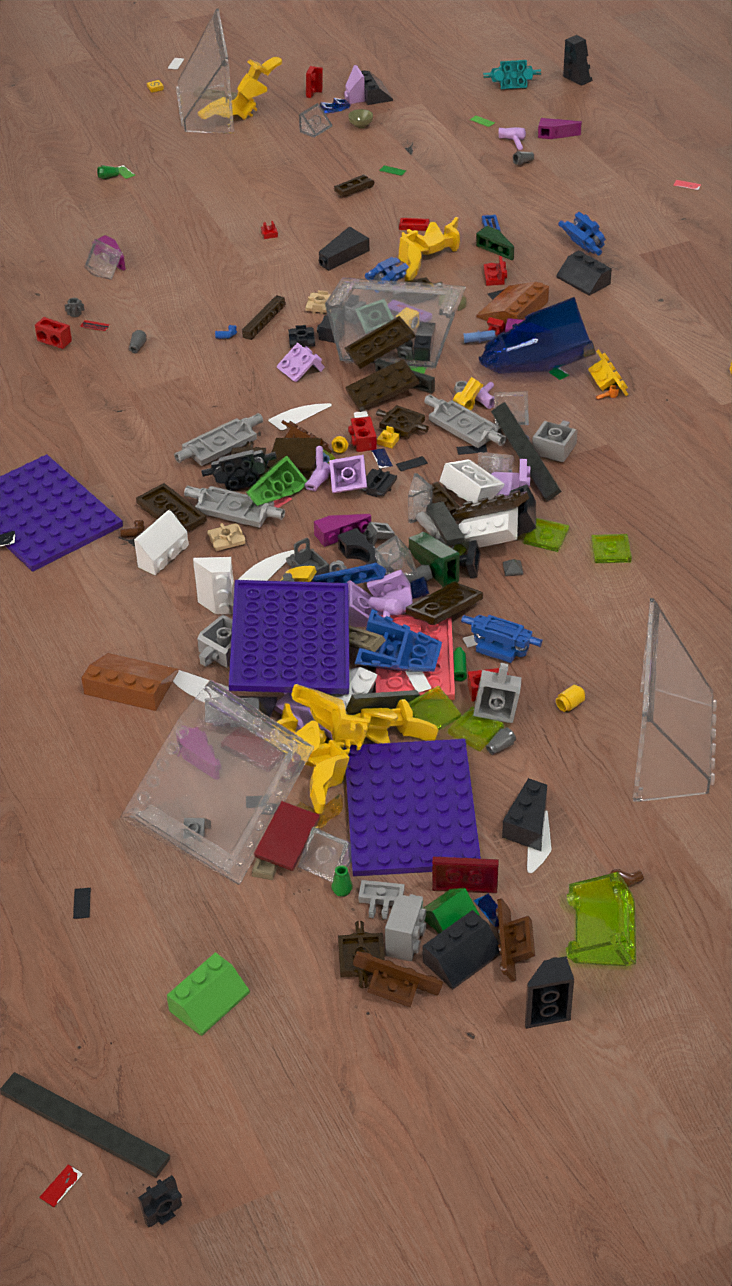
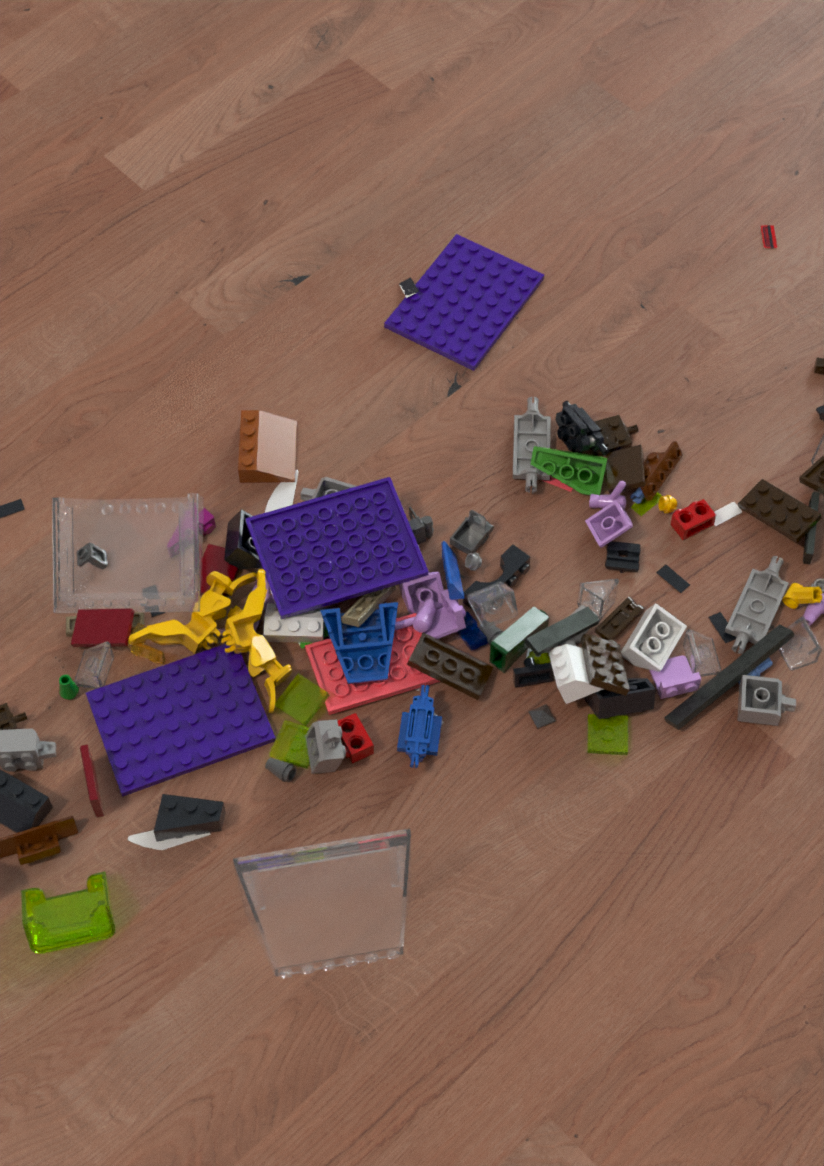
camera: 70 degrees right, 15 degrees up
red brick [35,317,72,349] -> none
dark grey gear [64,298,85,317] -> none
reddish brown arm [120,520,145,537] -> none
dark grey cone [129,330,147,353] -> none
white slope [134,510,189,575] -> none
dark brown plate [136,483,207,532] -> none
light grey plate [174,413,263,466] -> none
white slope [193,557,234,614] -> none
tan piece [207,523,245,551] -> none
blue arm [215,325,237,339] -> none
white sticker [238,550,294,581] -> none
white sticker [268,403,332,430] -> none
lavender bracket [277,343,325,382] -> none
yellow slope [280,566,317,582] -> none
magenta slope [314,514,371,547] -> none
pearl dark grey tile [346,690,420,715] -> none
light grey hinge [358,880,405,919] -> none
dark grey bracket [364,522,395,545] -> none
clear blue sticker [371,448,393,468] -> none
dark brown plate [376,405,429,438] -> none
yellow tile [377,426,399,449] -> none
white sticker [405,671,431,692] -> none
green slope [423,888,480,933] -> none
green cylinder [453,647,467,682] -> none
clear blue sticker [474,893,499,927] -> none
yellow brick [555,685,585,712] -> none
clear neon green tile [591,534,632,563] -> none
reddish brown arm [610,869,644,887] -> none

